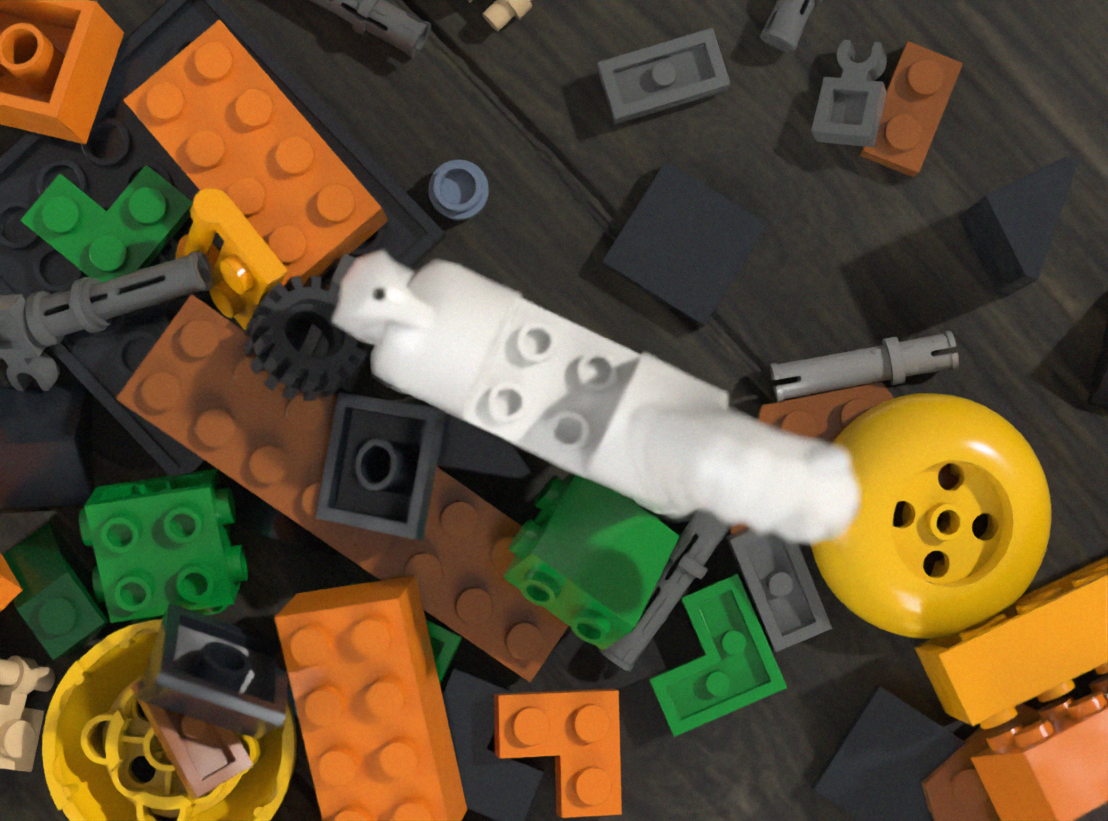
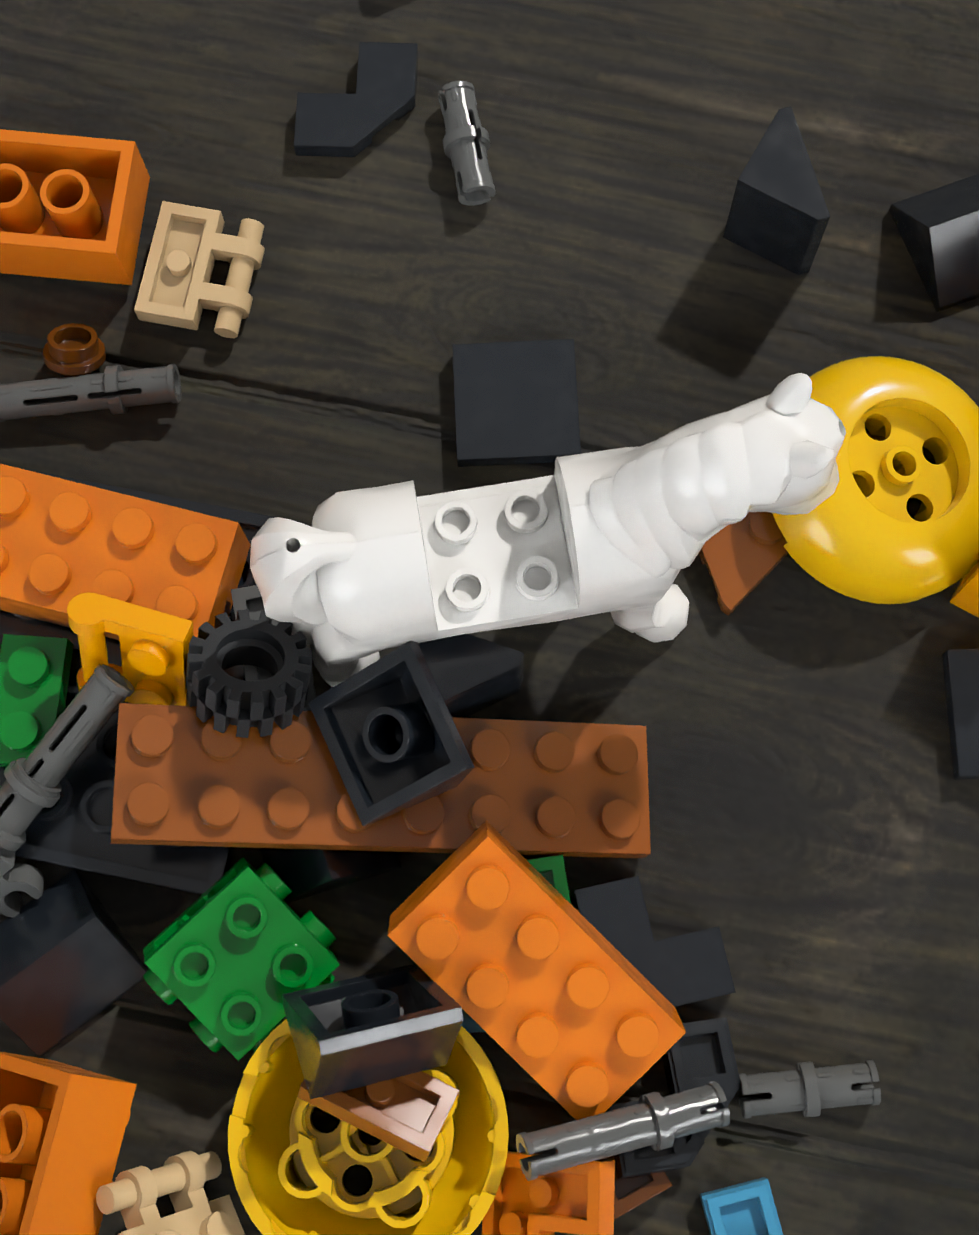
camera: 35 degrees left, 10 degrees down
dark green slope [3,522,117,660] -> none
sand blue plate [428,160,489,221] -> none
orange plate [494,689,622,818] -> none
green brick [503,472,680,650] -> none
dark grey plate [597,28,731,124] -> none
dark grey pin [598,509,735,672] -> none
green plate [649,573,787,737] -> none
dark grey plate [726,526,832,652] -> none
light grey pin [770,331,959,402] -> none
dark grey plate [811,40,887,147] -> none
dark orange plate [859,41,963,178] -> none

